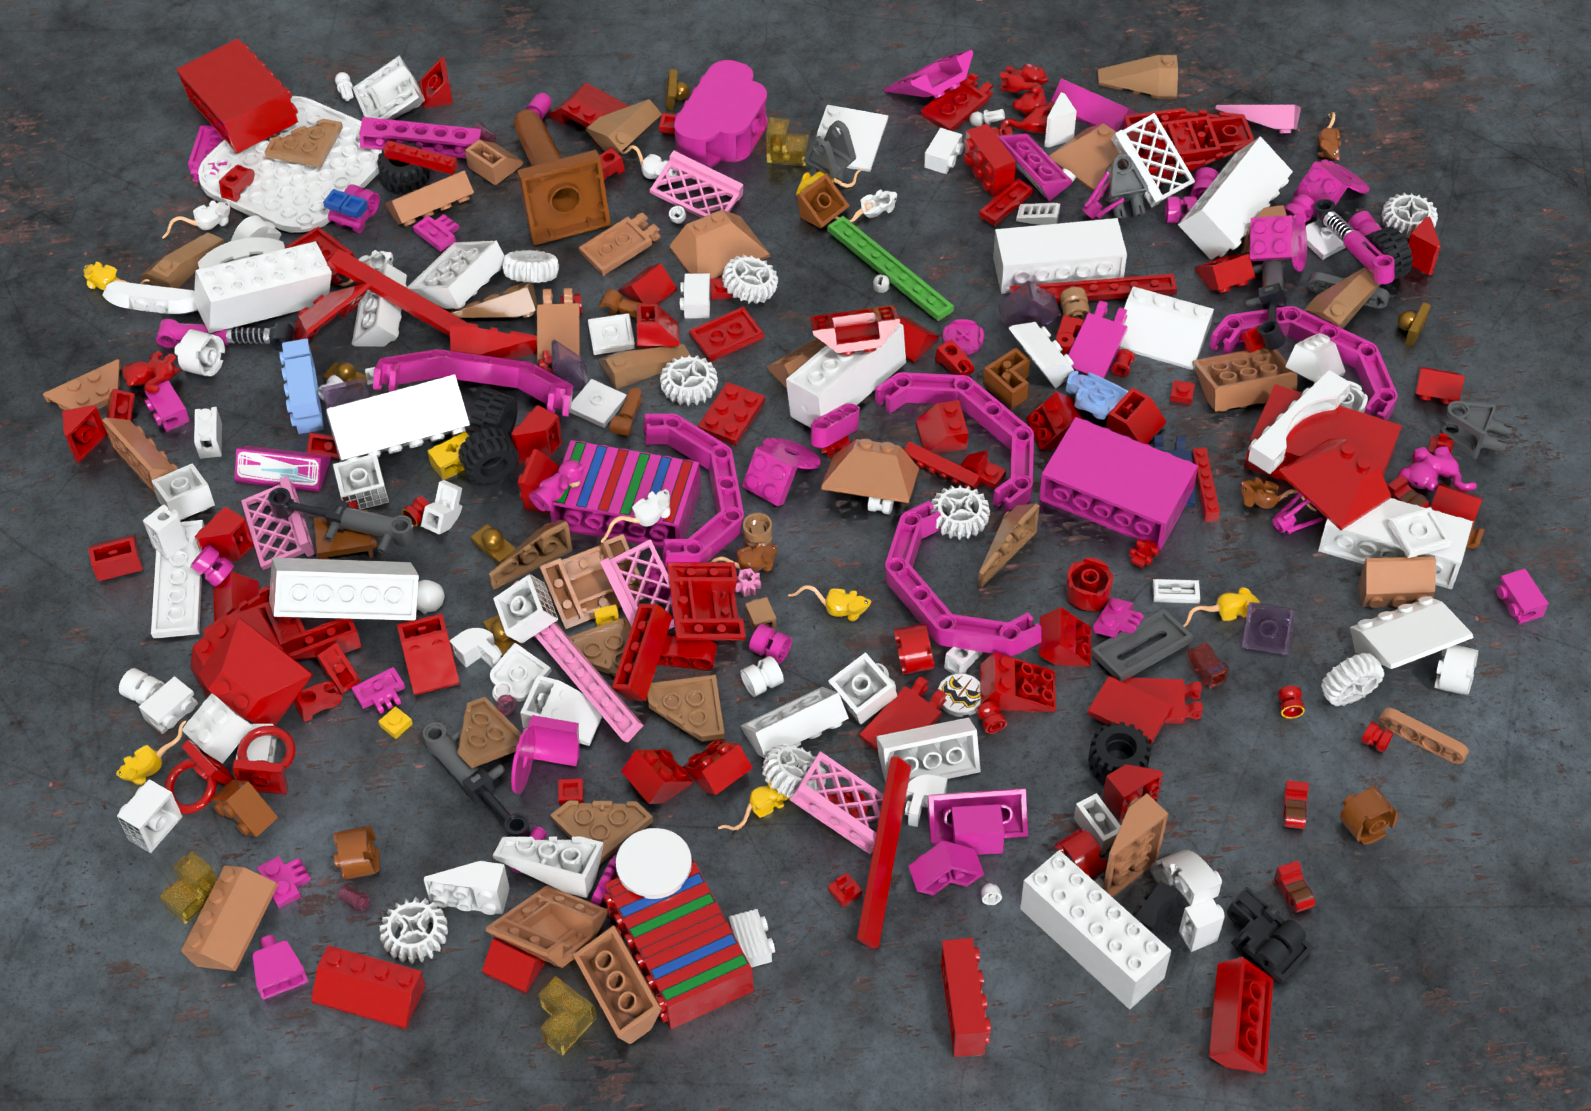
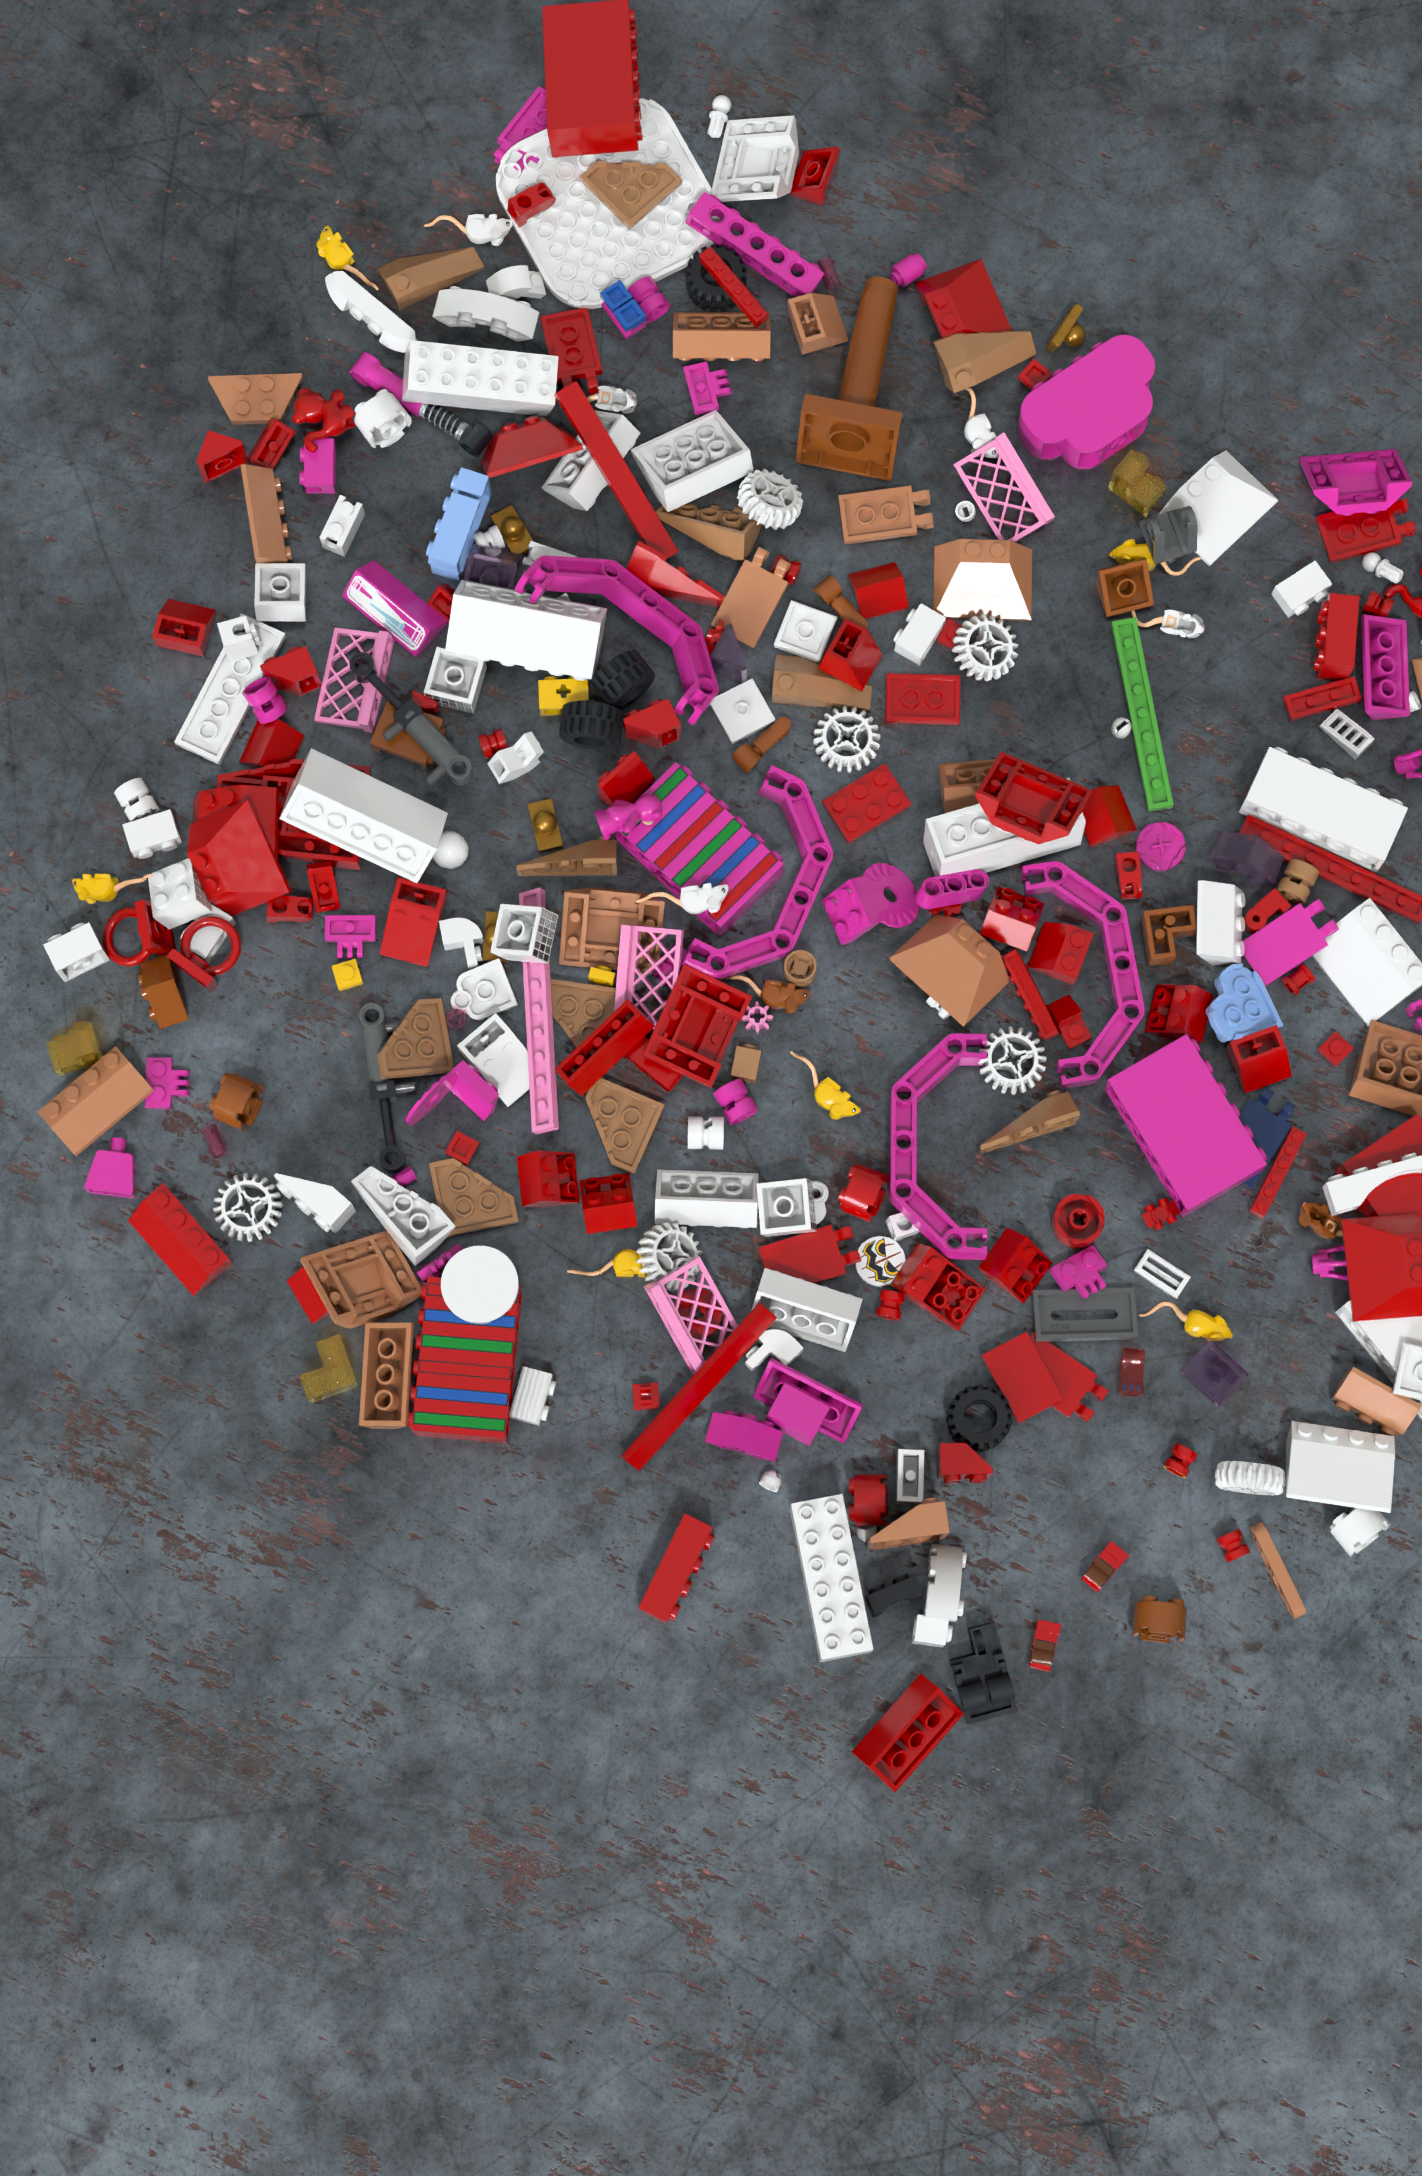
camera: 30 degrees right, 25 degrees up
red leg [599,147,625,180] -> none
none -> red slope [980,886,1045,951]

